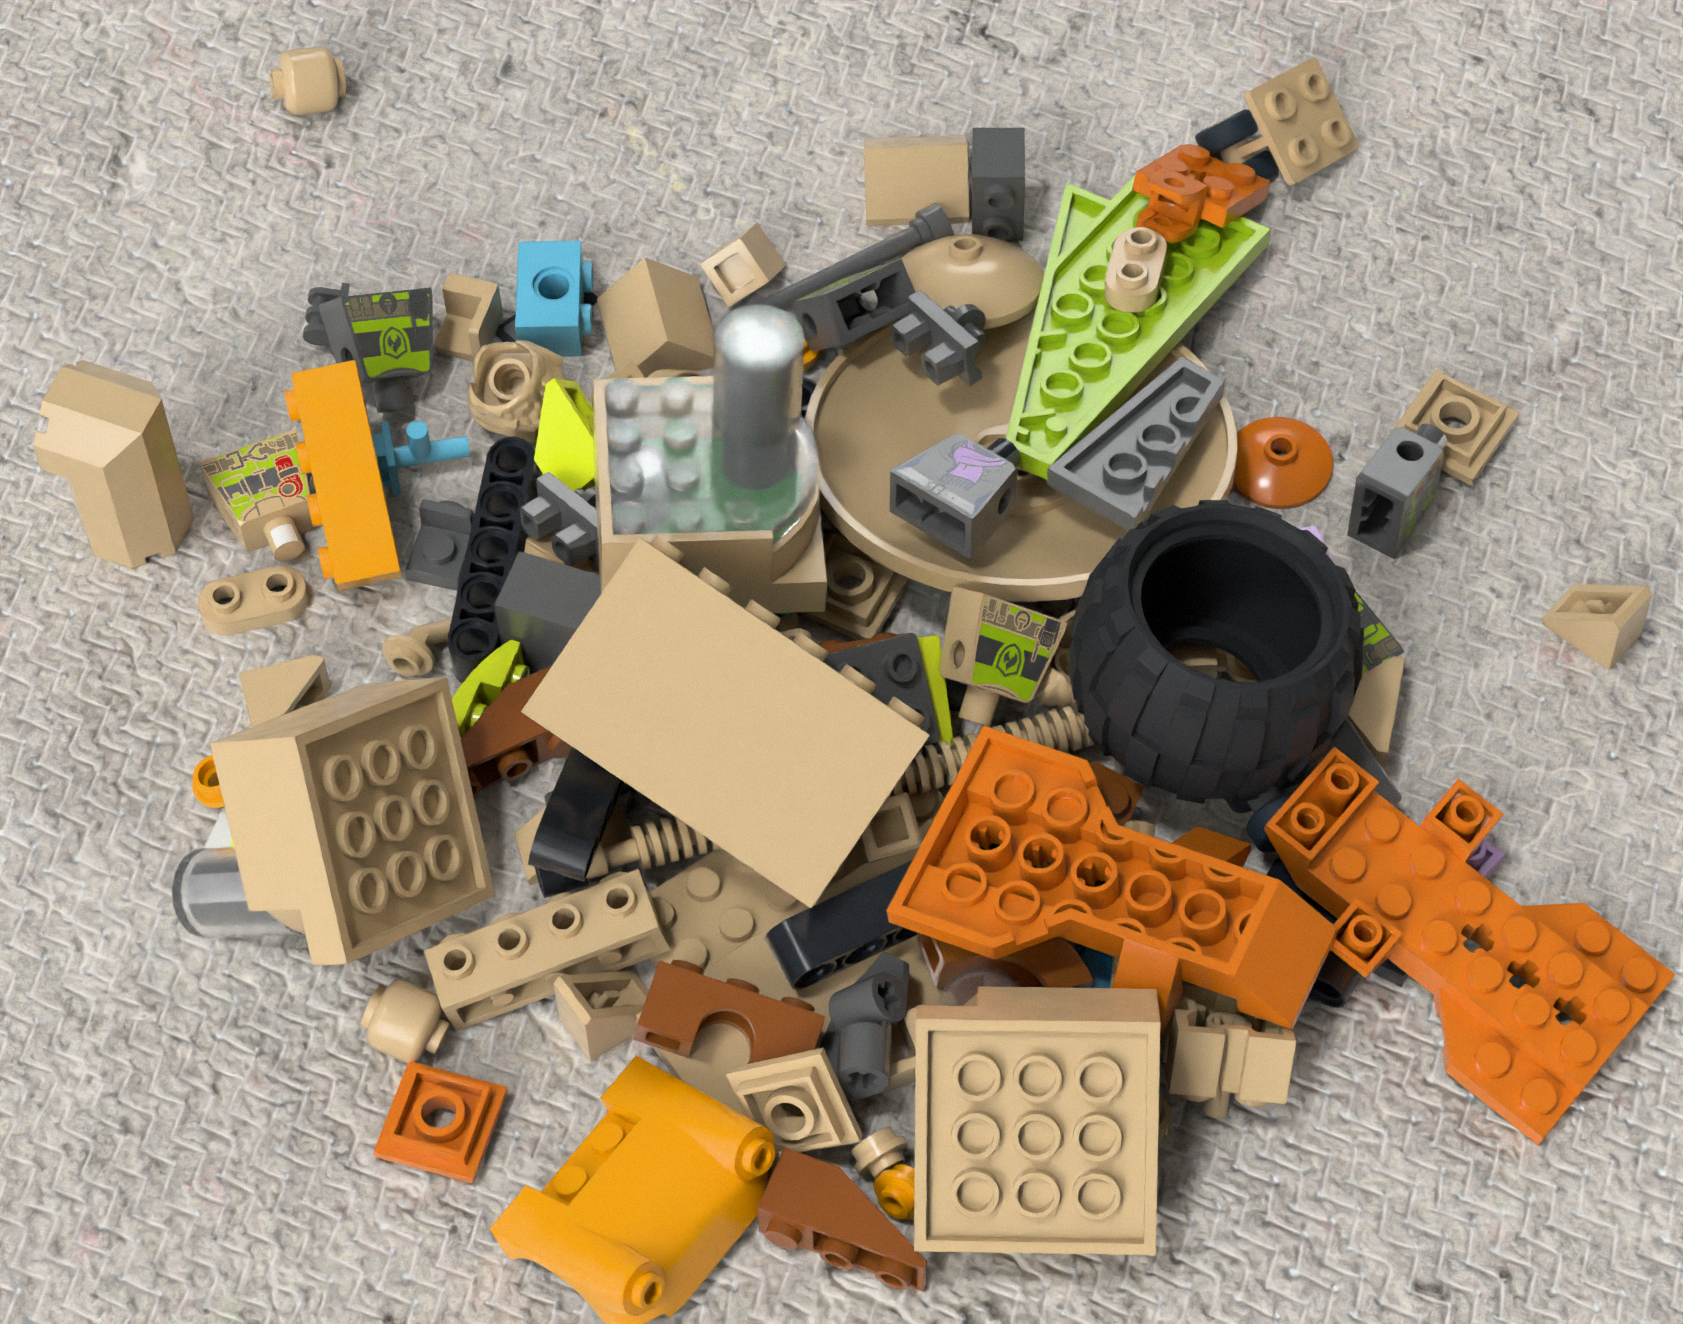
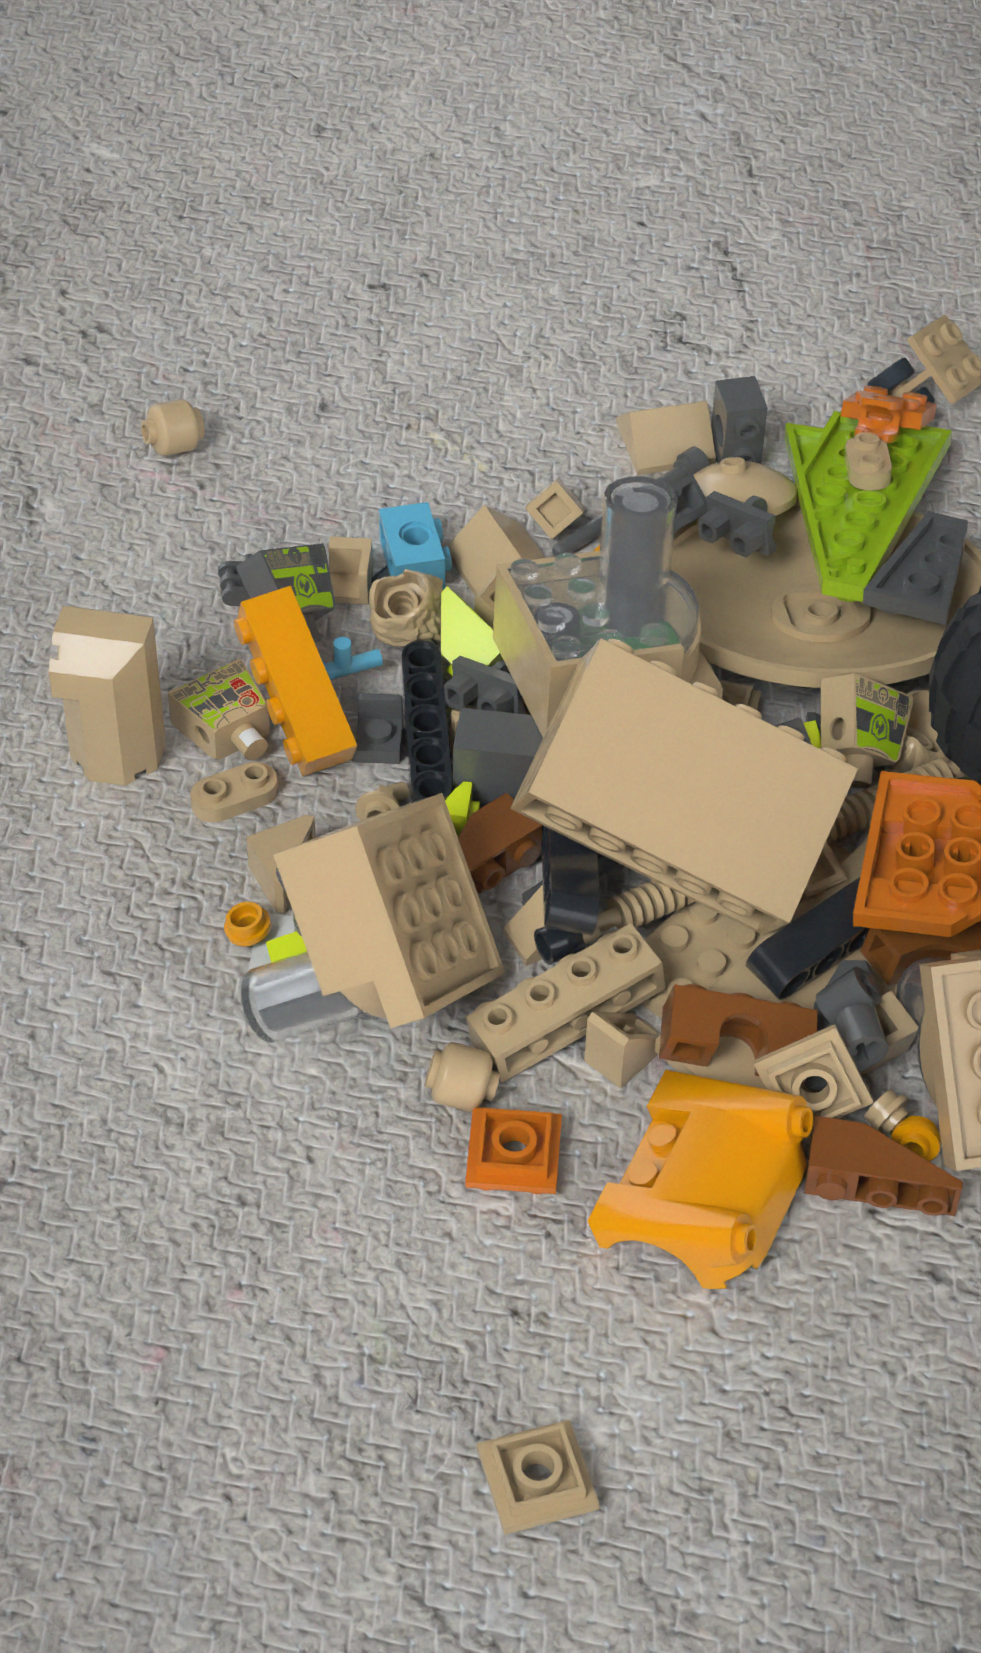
camera: 15 degrees left, 10 degrees down
dark grey torso [890,434,1020,559] -> none

